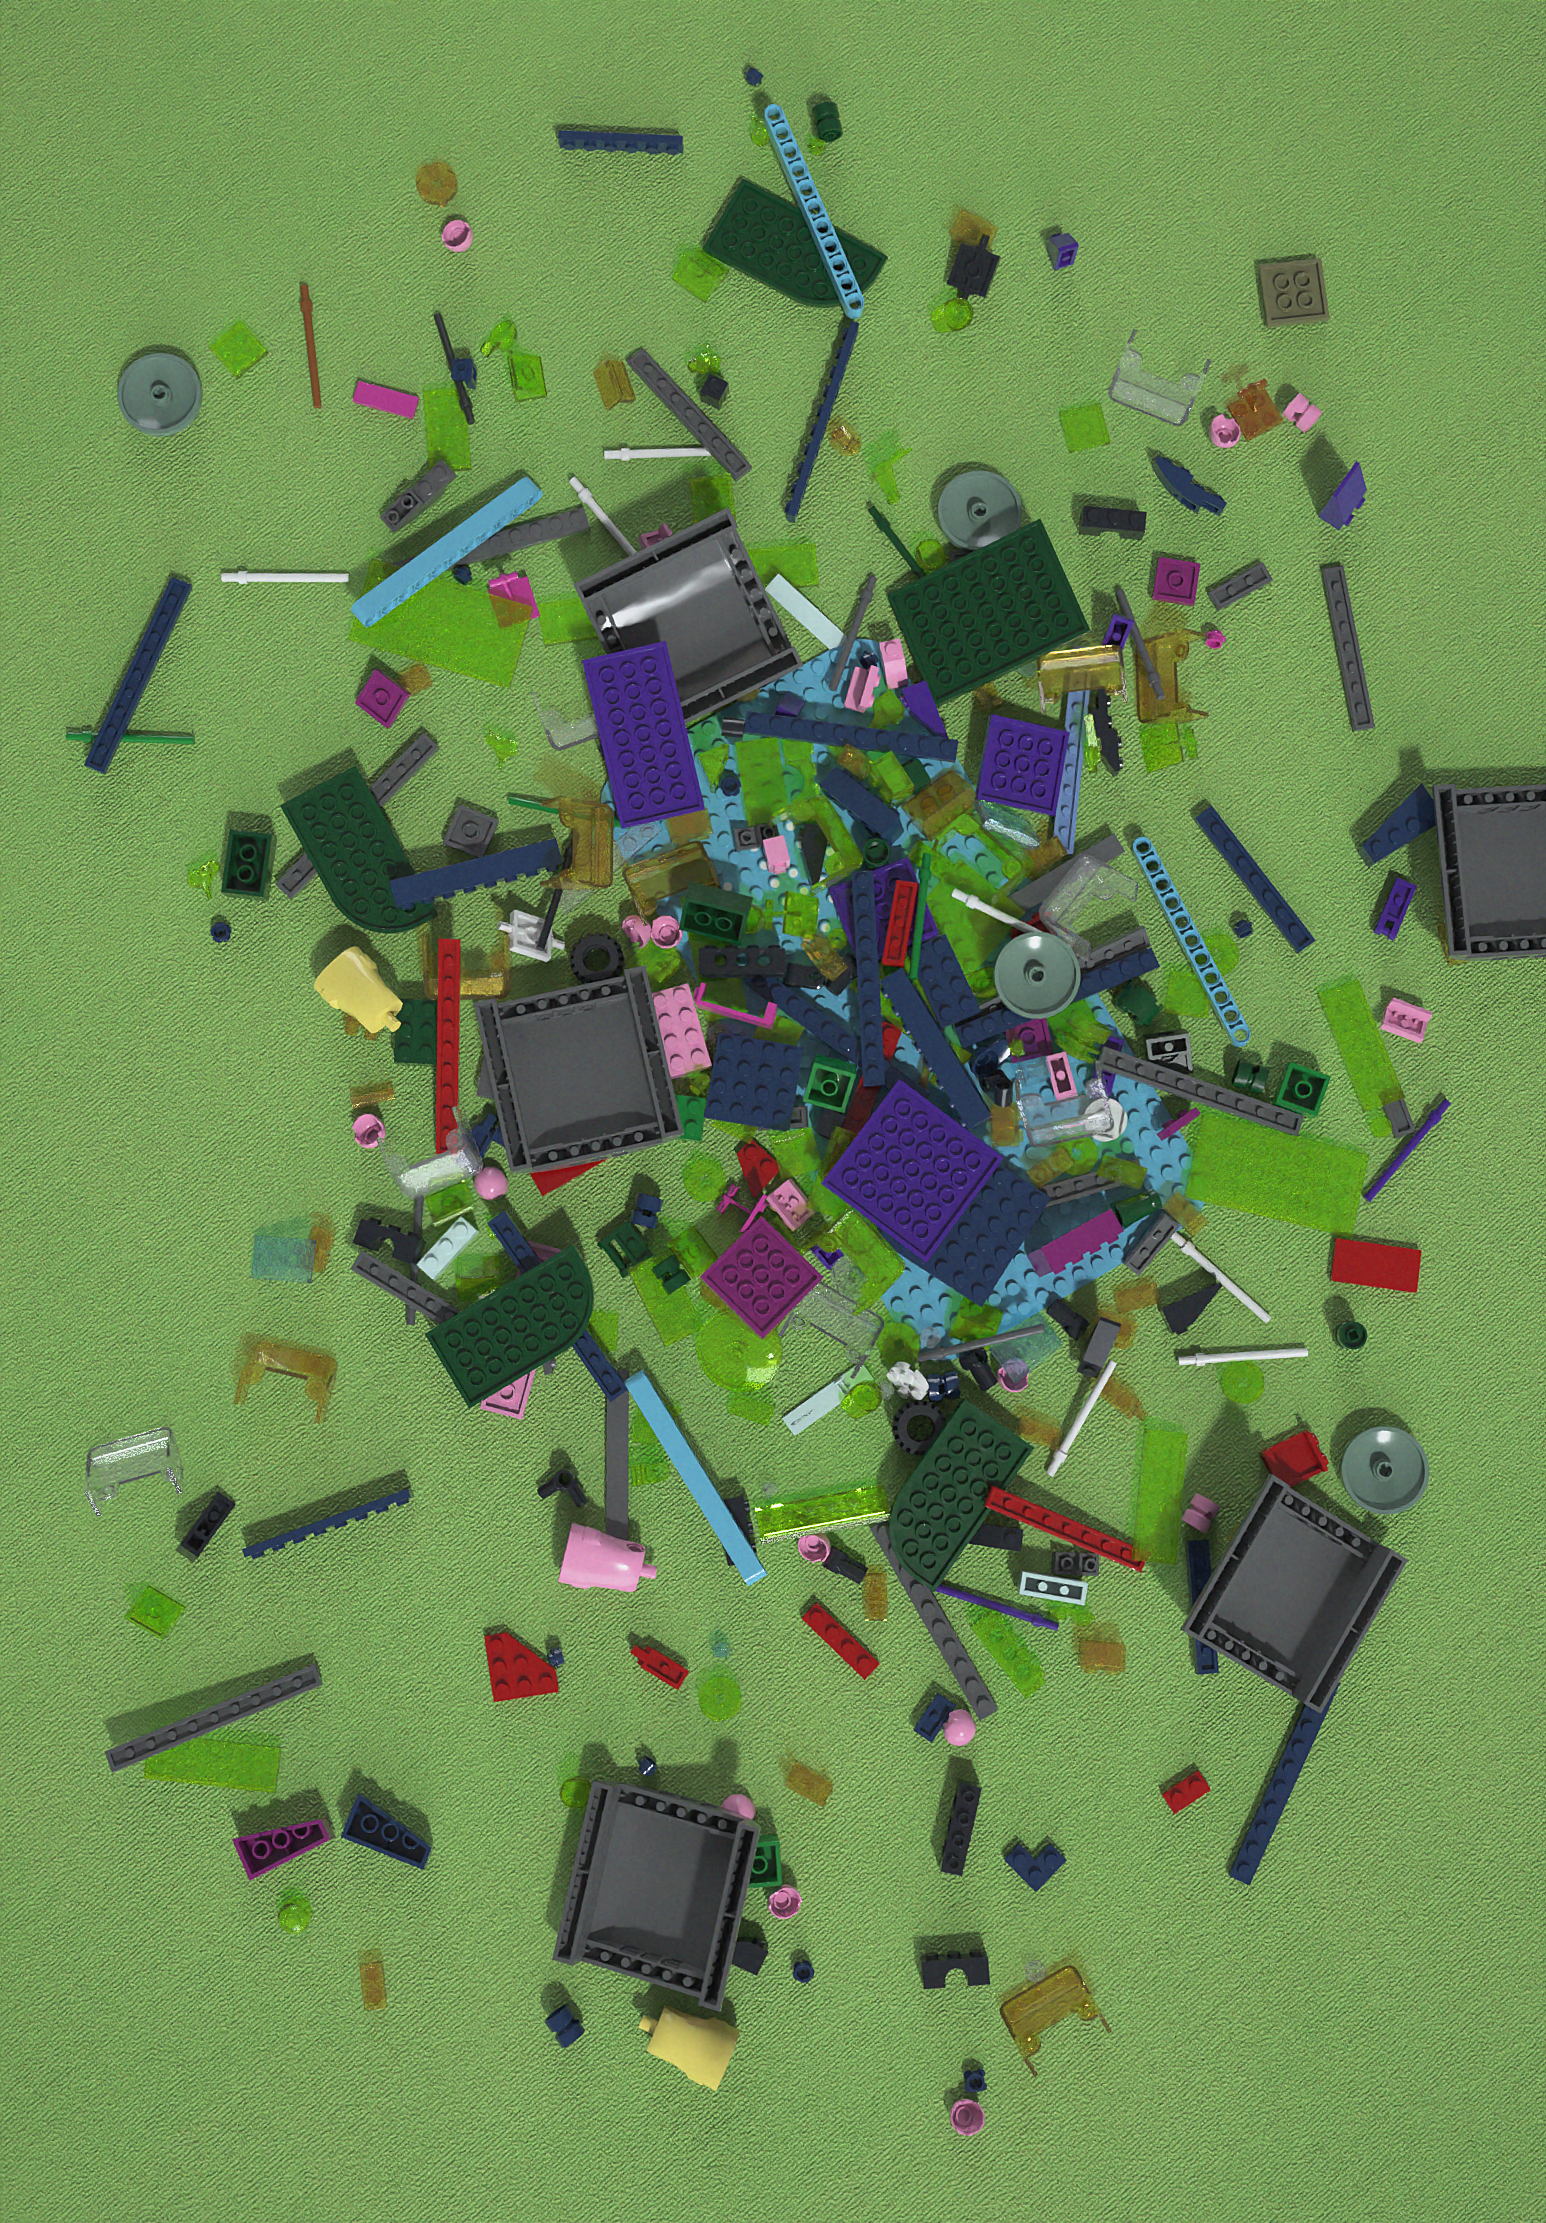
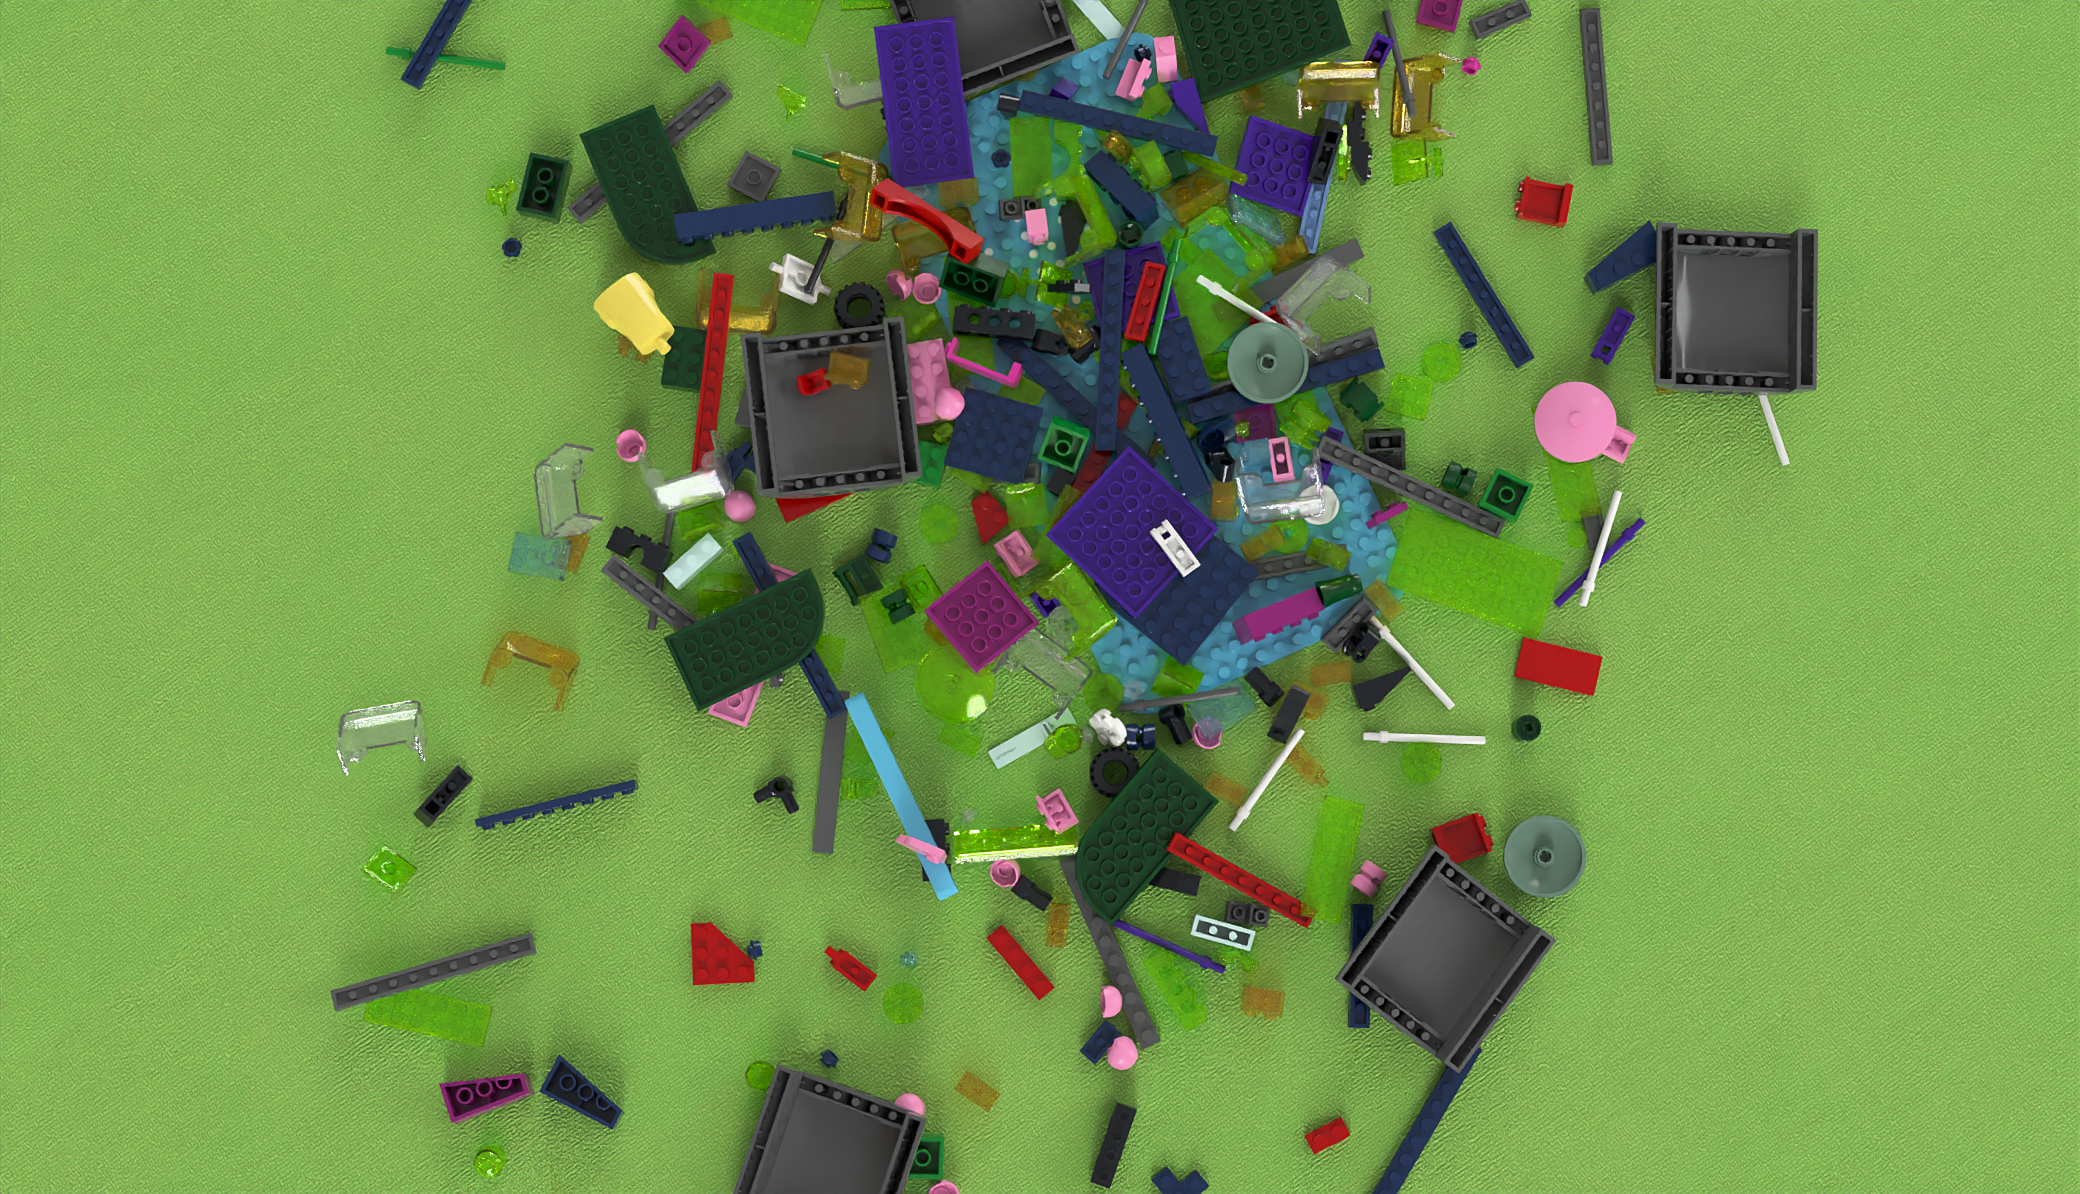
camera: 10 degrees right, 0 degrees up
clear yellow pin [350,1087,396,1110] -> none
bright pink torso [558,1522,657,1592] -> none
clear neon green slope [698,743,730,793] -> none
dark pink plate [716,1184,768,1234] -> none
medium azure beam [1133,837,1251,1047] -> none
none -> clear windscreen [534,443,603,539]
none -> red bracket [796,368,831,396]
none -> clear yellow bracket [824,351,871,389]
none -> red arch [869,178,984,264]
none -> bright pink plate [895,834,947,865]
none -> bright pink hair [934,387,965,421]
none -> bright pink bracket [1035,788,1079,835]
none -> black plate [1047,279,1091,294]
none -> bright pink hair [1100,986,1122,1018]
none -> white plate [1150,520,1201,577]
none -> clear neon green axle [1181,150,1248,185]
none -> black slope [1306,117,1344,185]
none -> black piece [1342,622,1381,663]
none -> red panel [1514,176,1574,228]
none -> bright pink dish [1534,382,1616,463]
none -> white bar [1579,490,1622,607]

